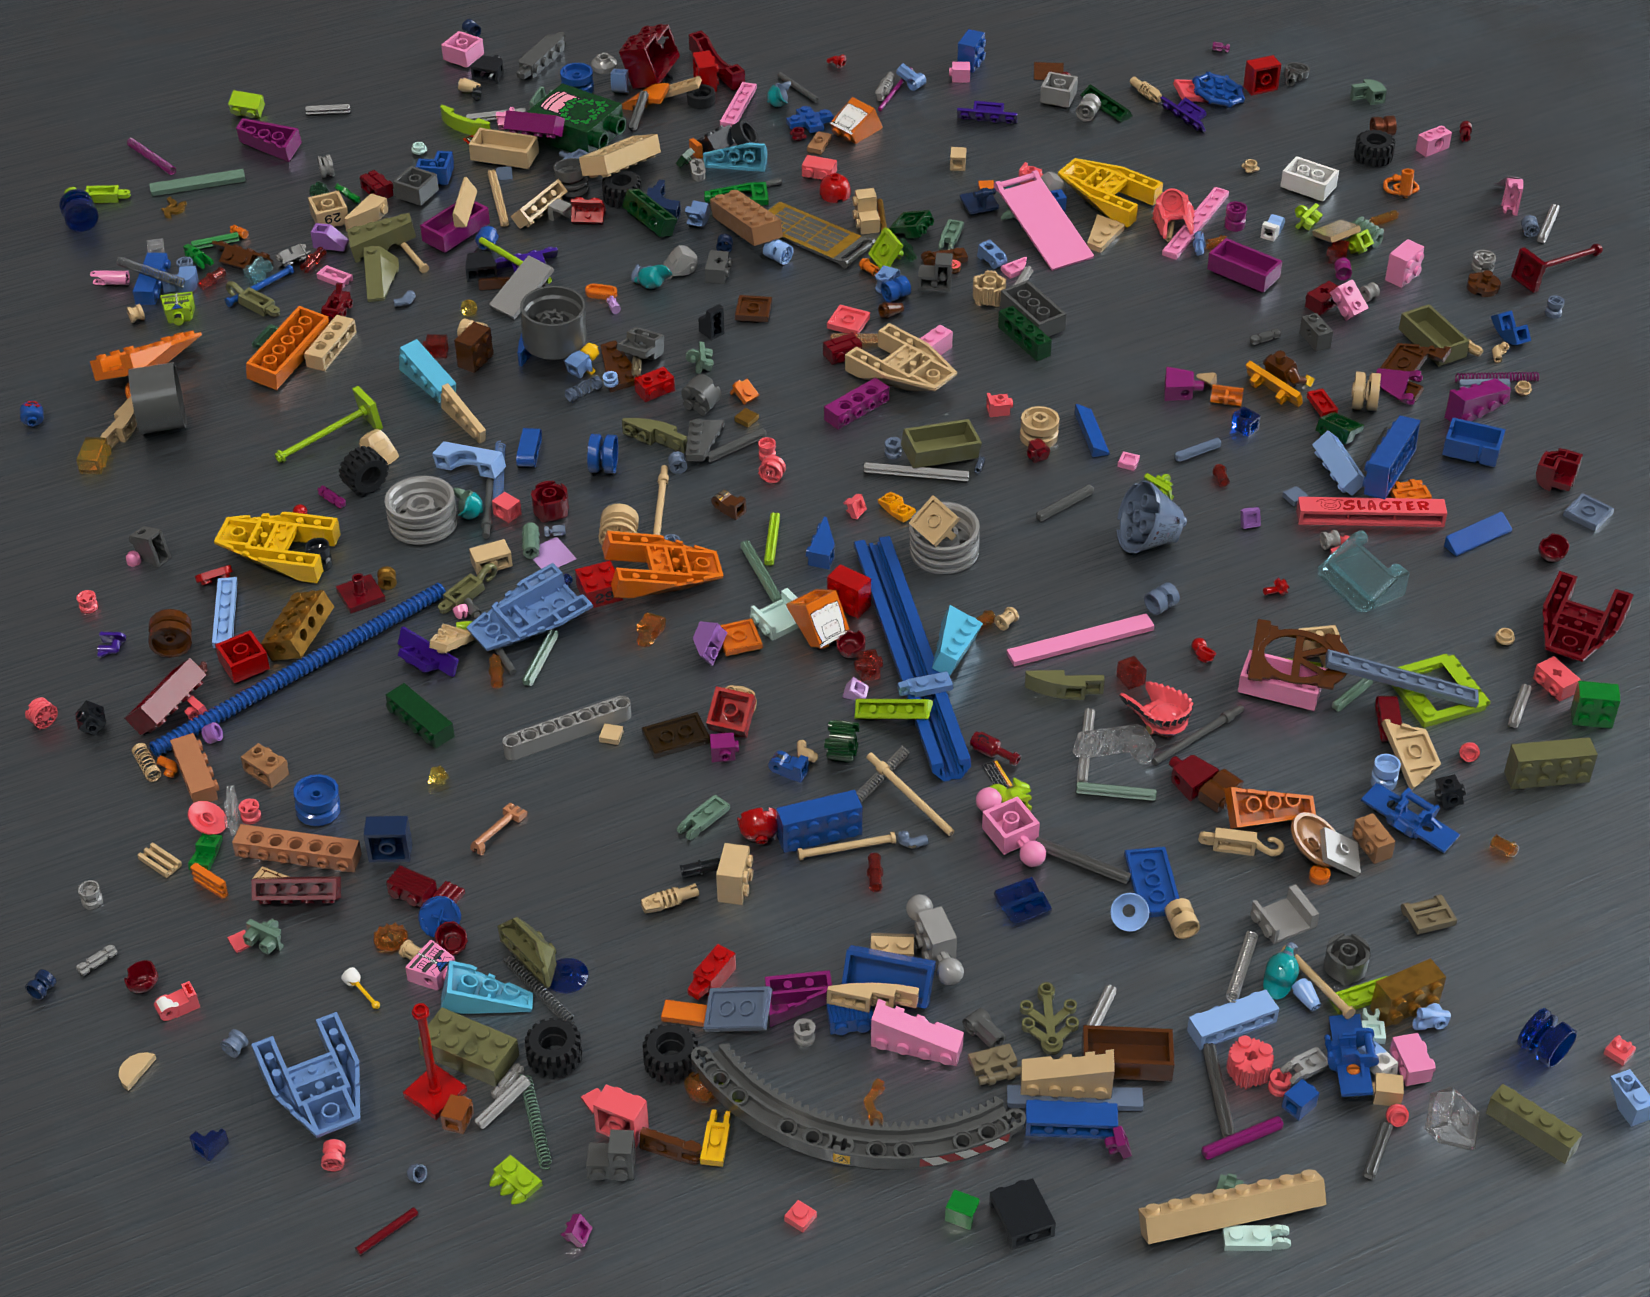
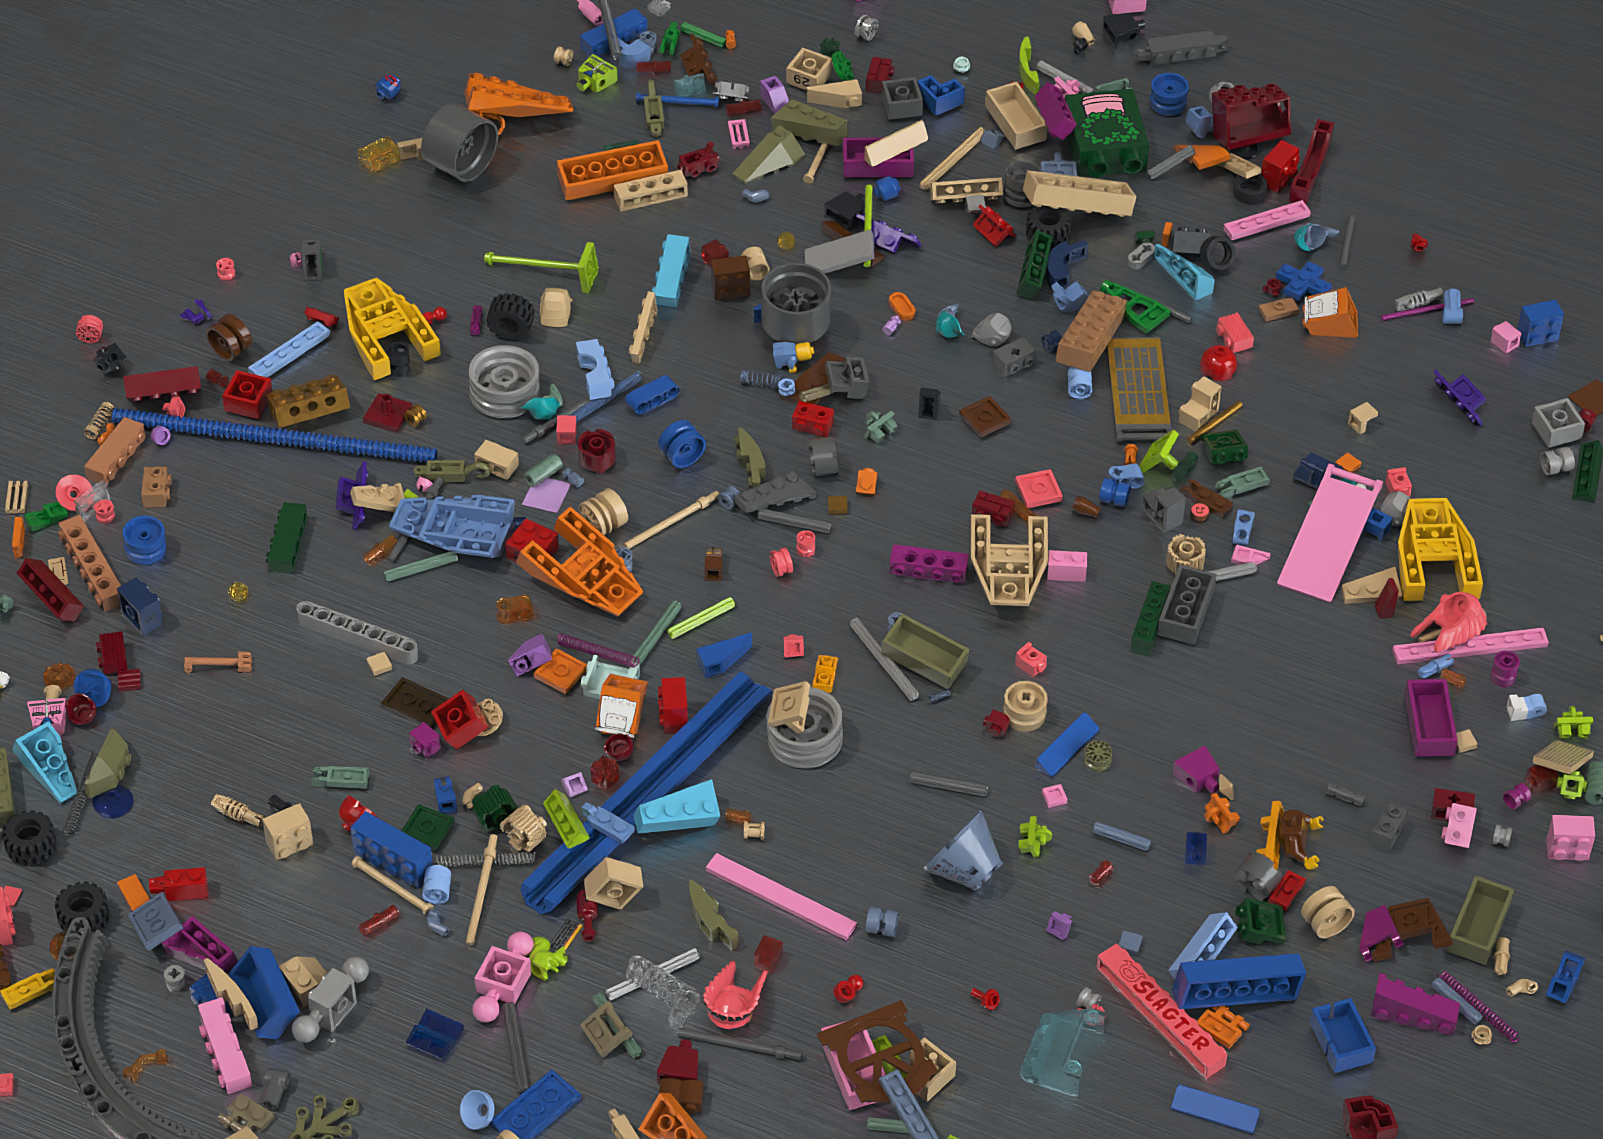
camera: 50 degrees right, 5 degrees up
none -> dark green plate [401,804,455,851]
none -> light blue wheel [422,865,451,904]
none -> tan brick [500,805,547,852]
none -> magenta piece [557,633,639,668]
none -> dark tan plate [580,1001,632,1057]
none -> tan brick [584,857,643,909]
none -> olive wheel [1084,740,1112,772]
none -> dark grey brick [1234,852,1282,901]
none -> dark red slope [1374,578,1399,619]

